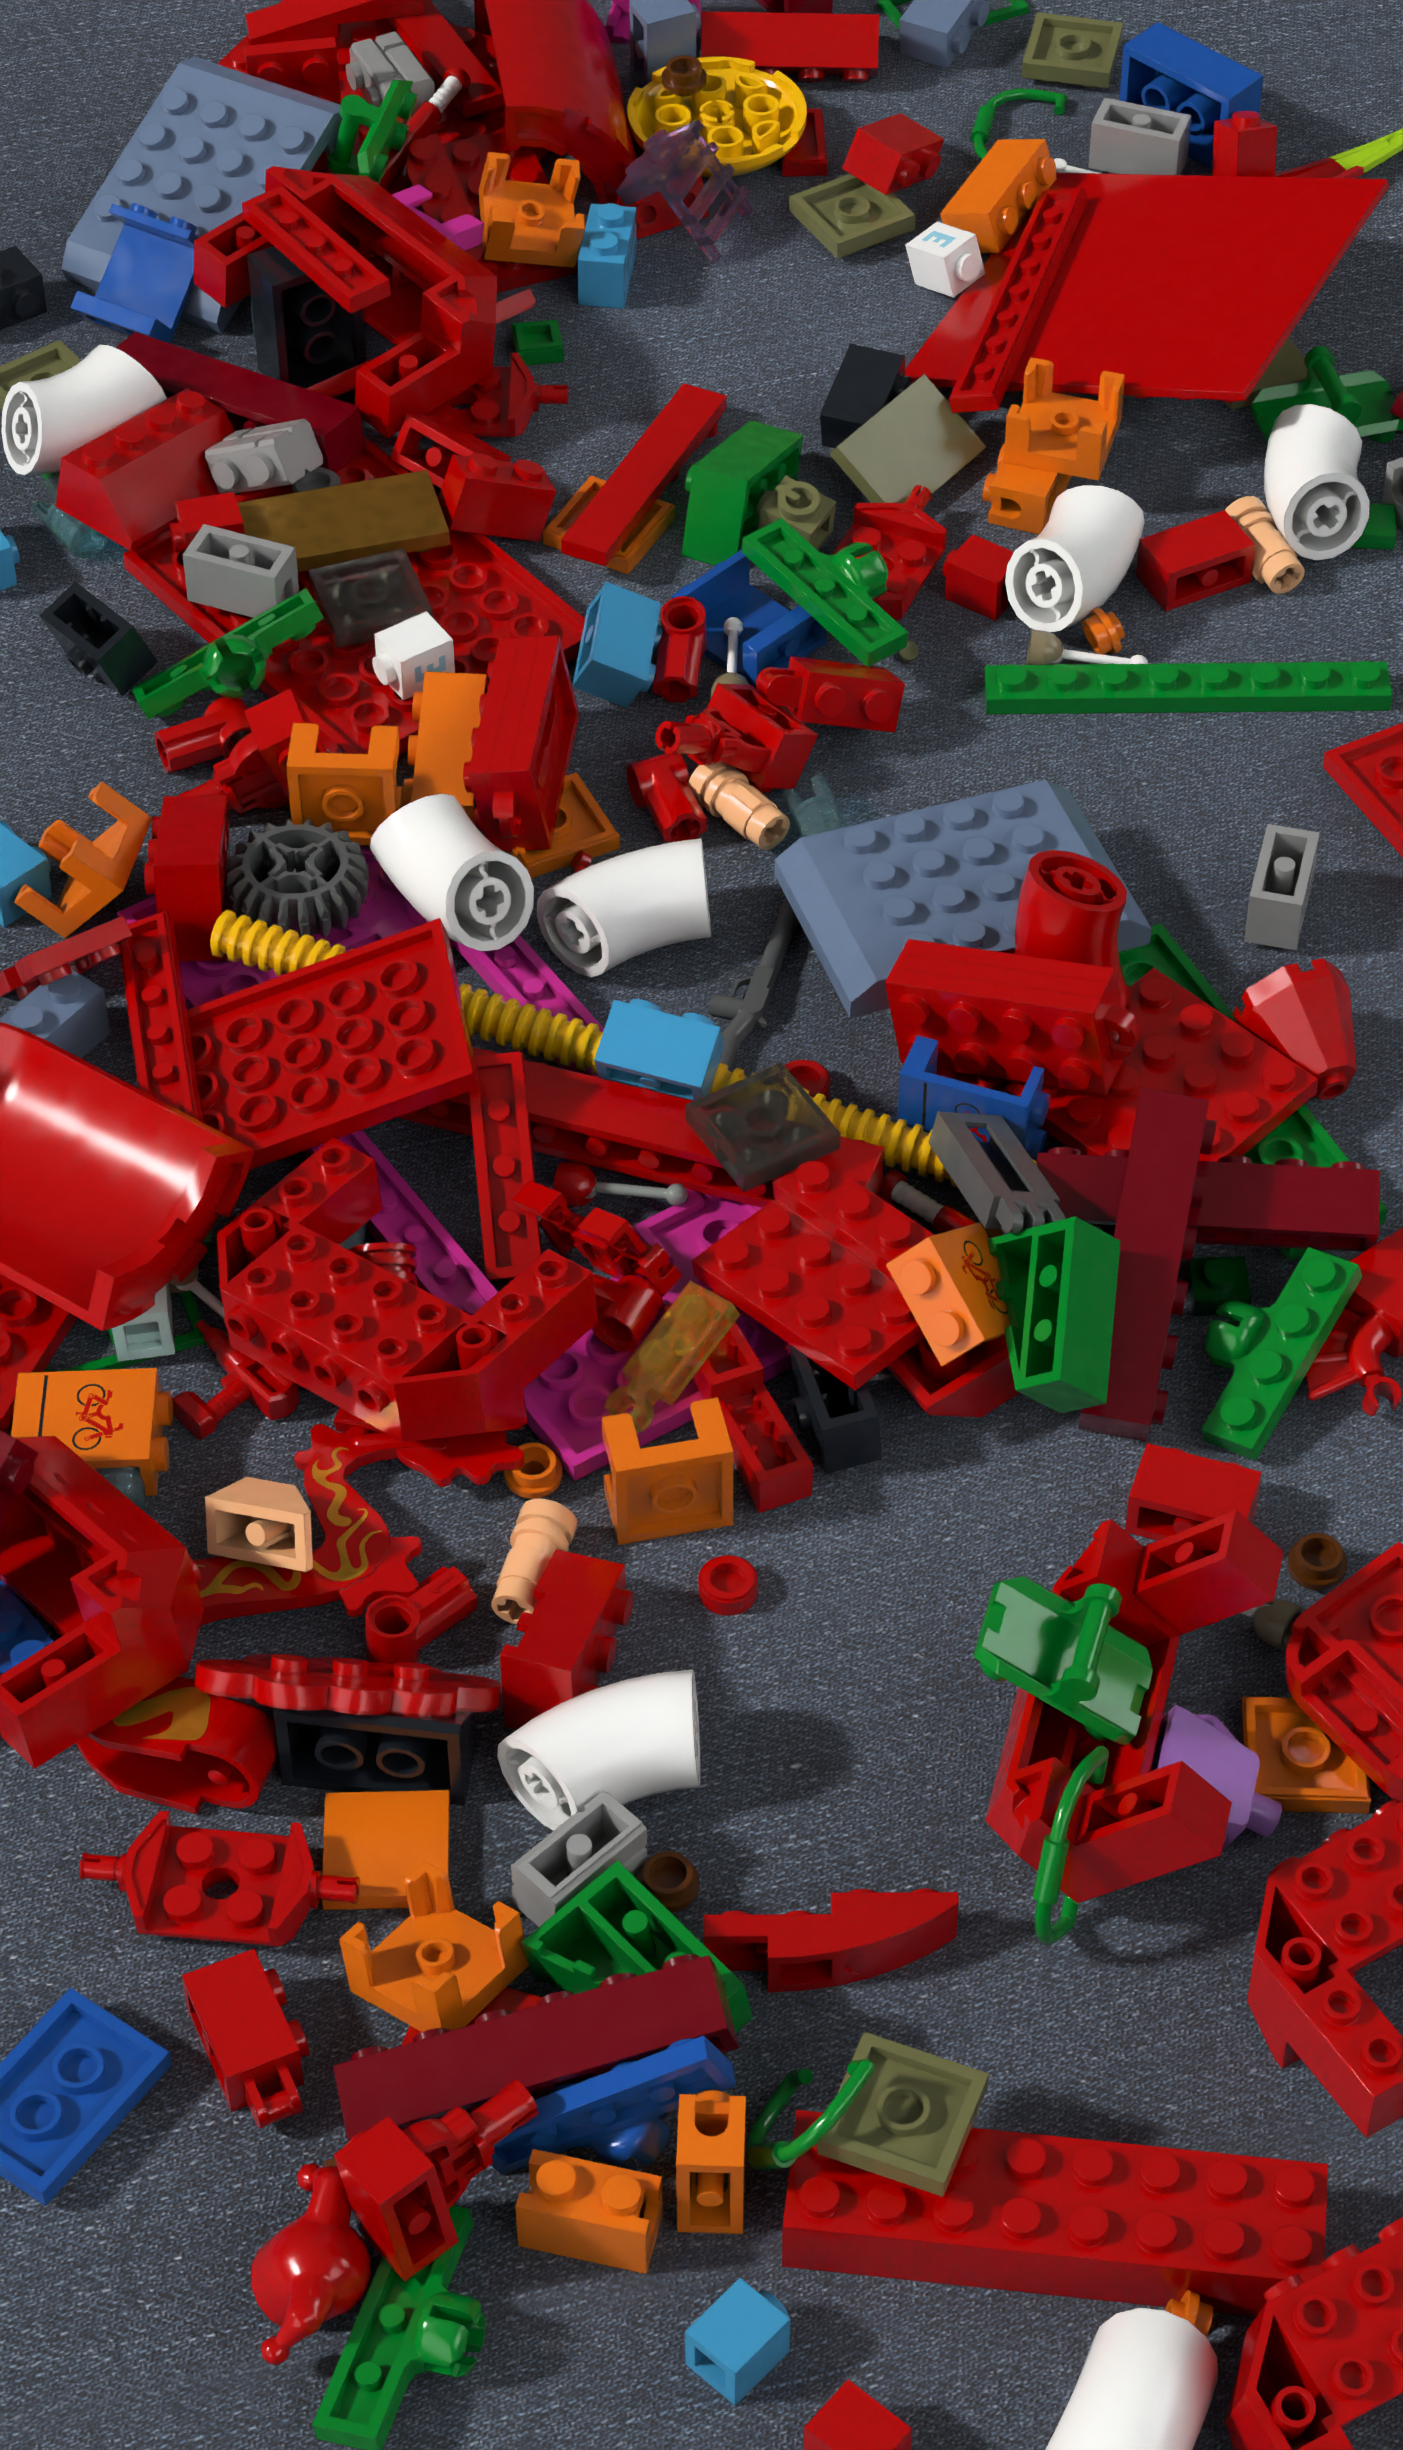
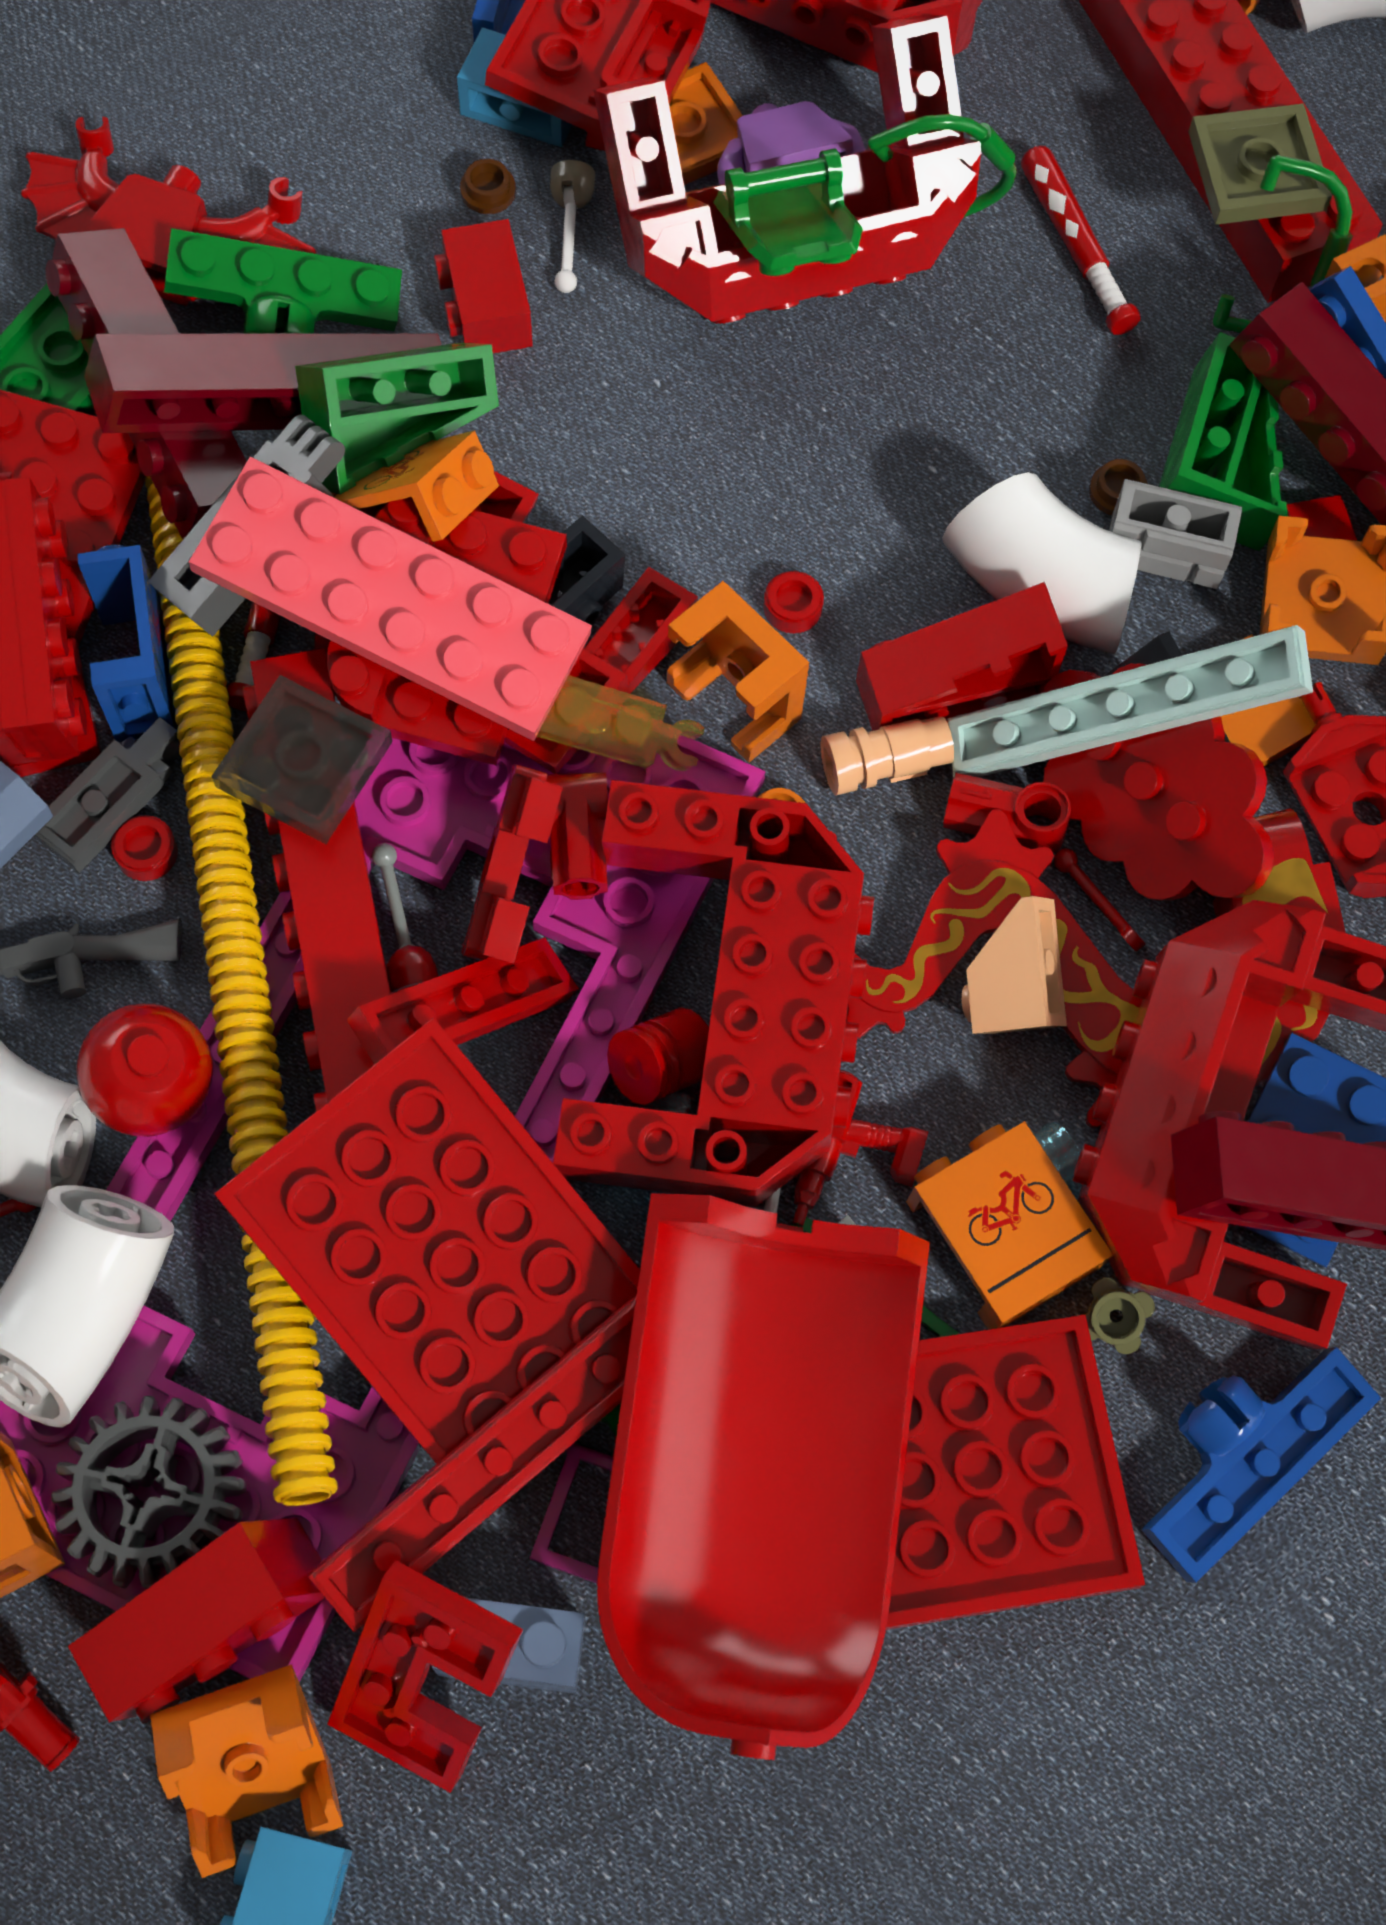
camera: 125 degrees left, 20 degrees up
dark azure brick [594,999,724,1103] -> none
red slope [703,1888,959,1993] -> none
none -> dark grey hinge [33,717,180,873]
none -> red brick [76,1003,213,1137]
none -> coral plate [189,456,592,741]
none -> light aqua tile [948,625,1313,777]
none -> red piece [1021,145,1141,335]
none -> red hinge [1054,848,1146,952]

